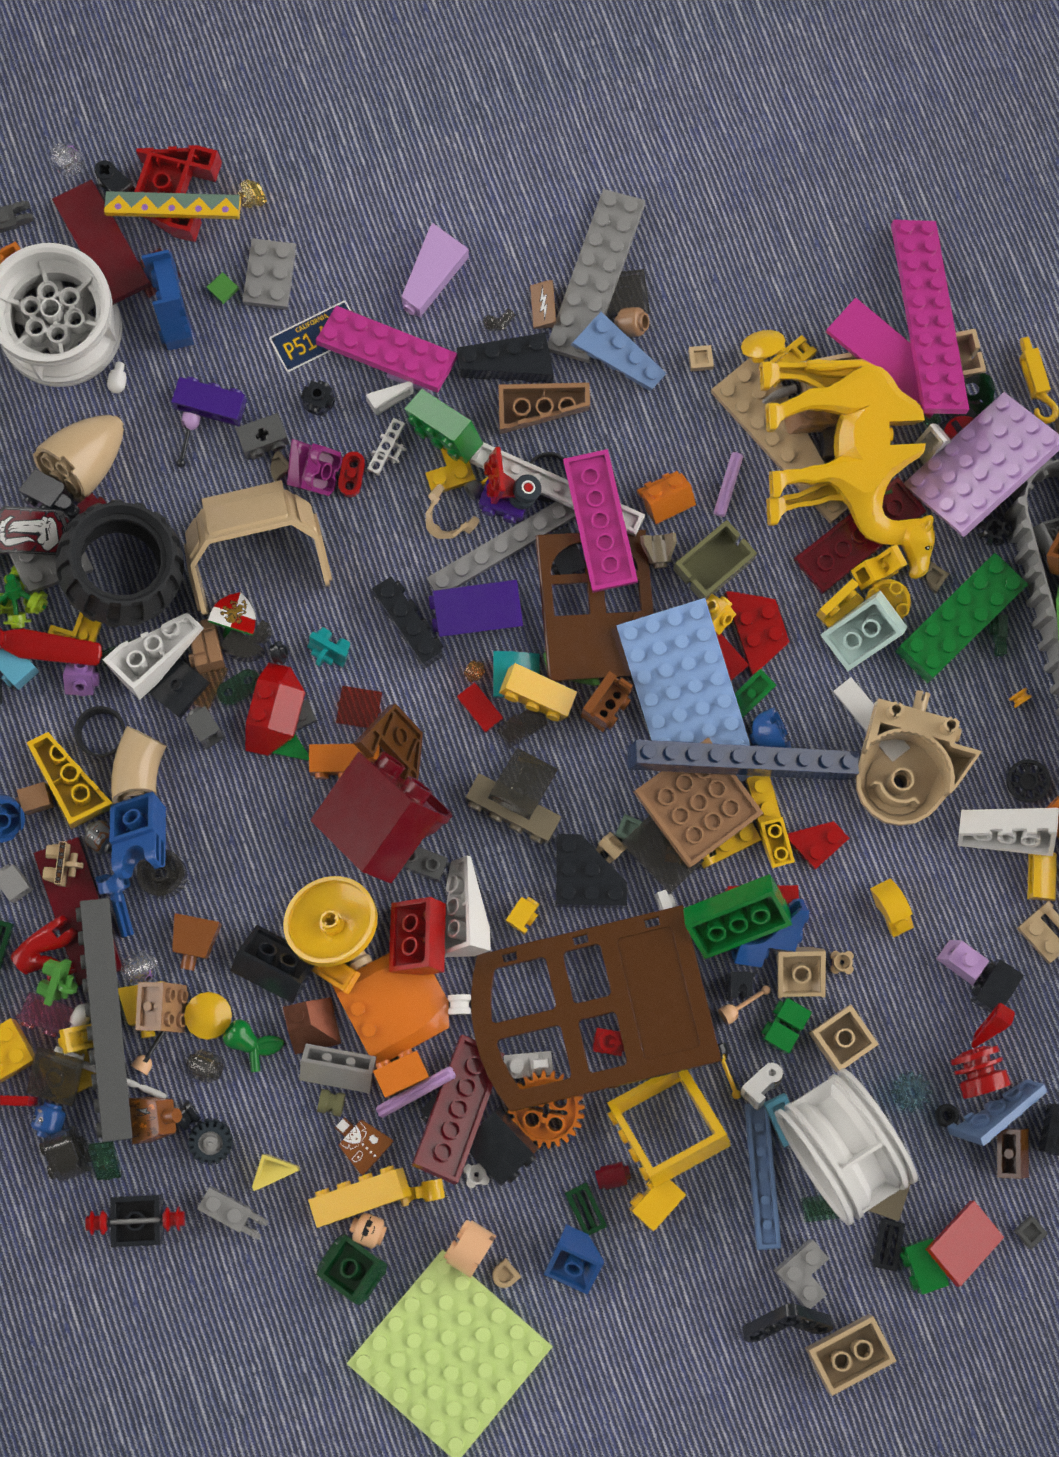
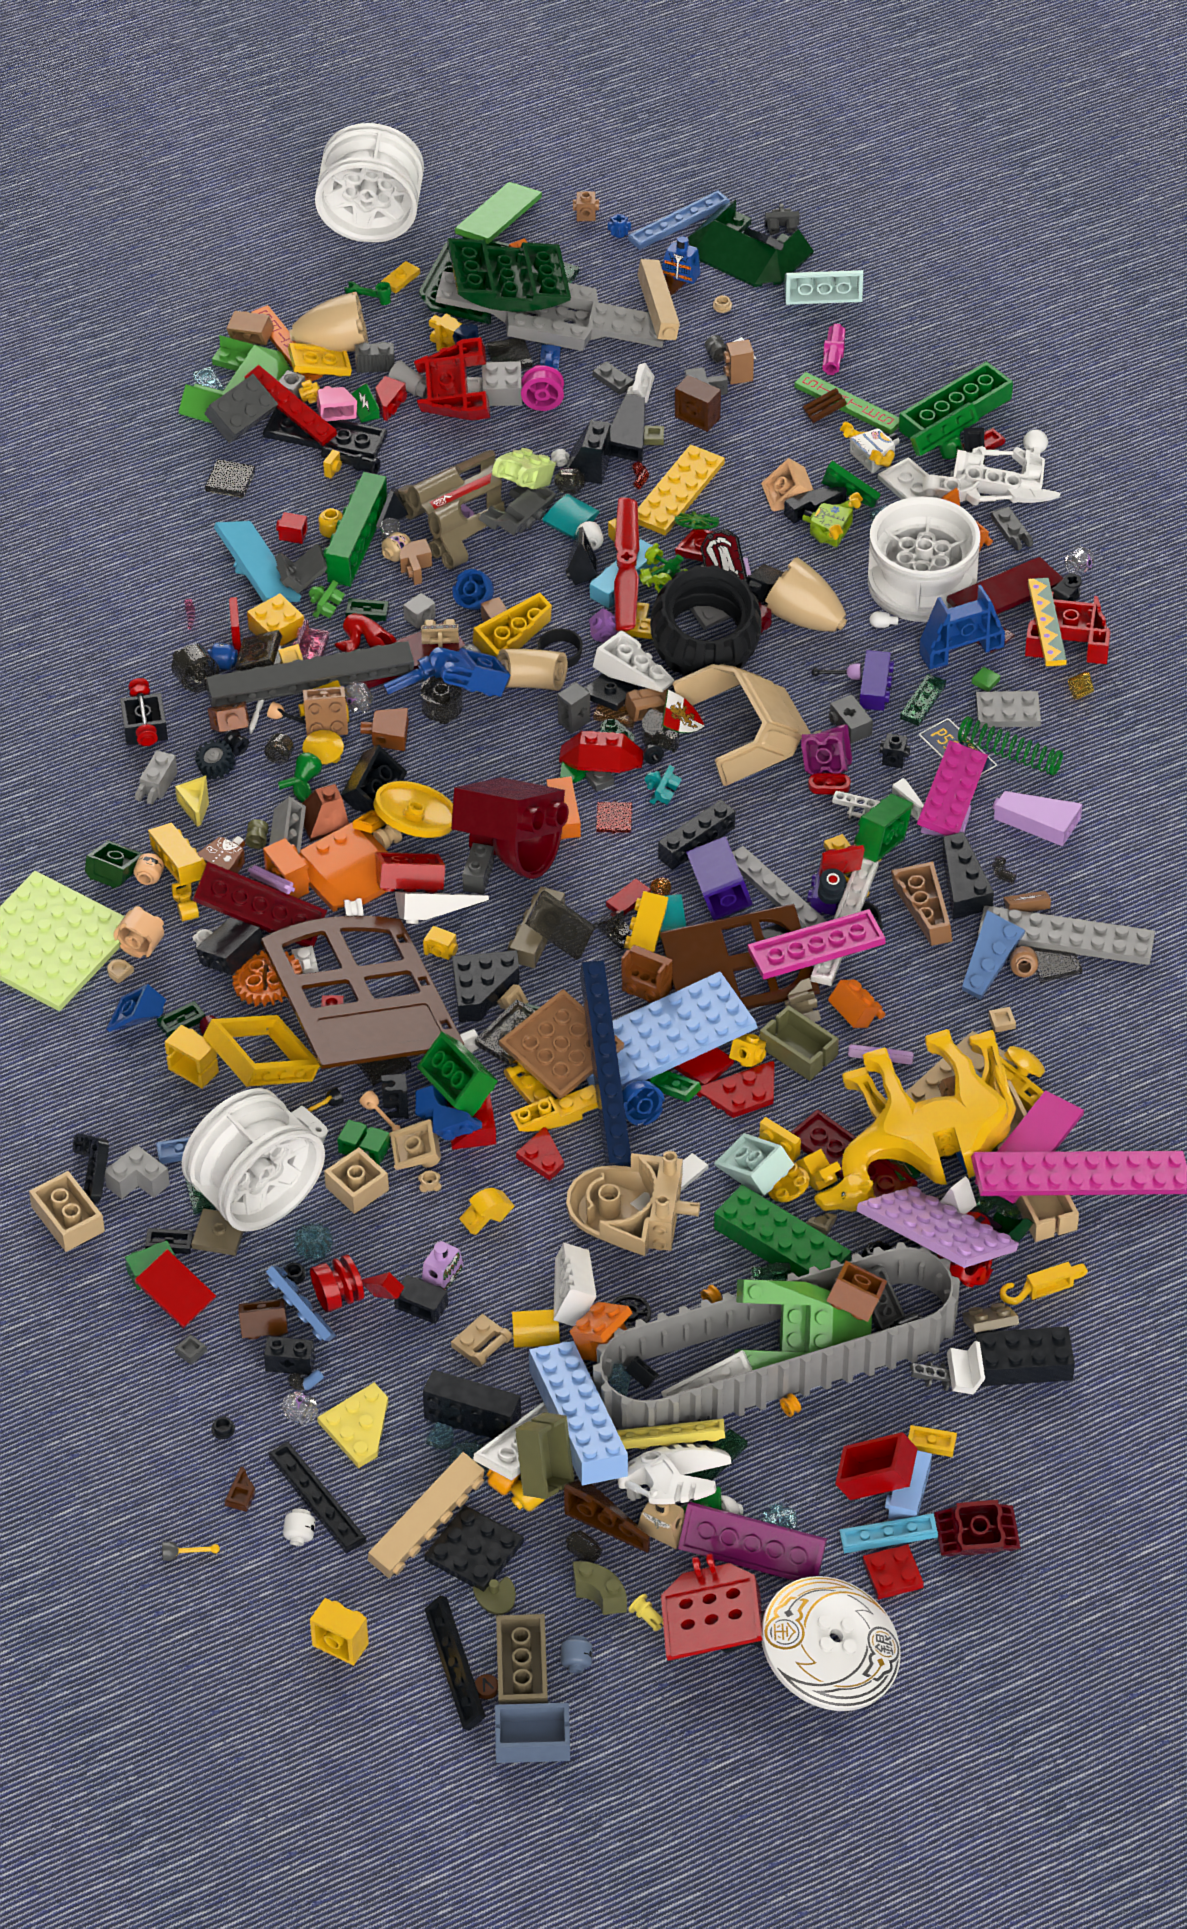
camera: 90 degrees right, 30 degrees down
bright green hips [36,959,78,1006] -> none
clear green hinge [88,1141,122,1180] -> none
reddish brown wing [353,703,423,781] -> none
tan helmet [426,484,479,539] -> none
none -> clear green plate [900,674,946,726]
none -> green piece [958,716,1063,776]

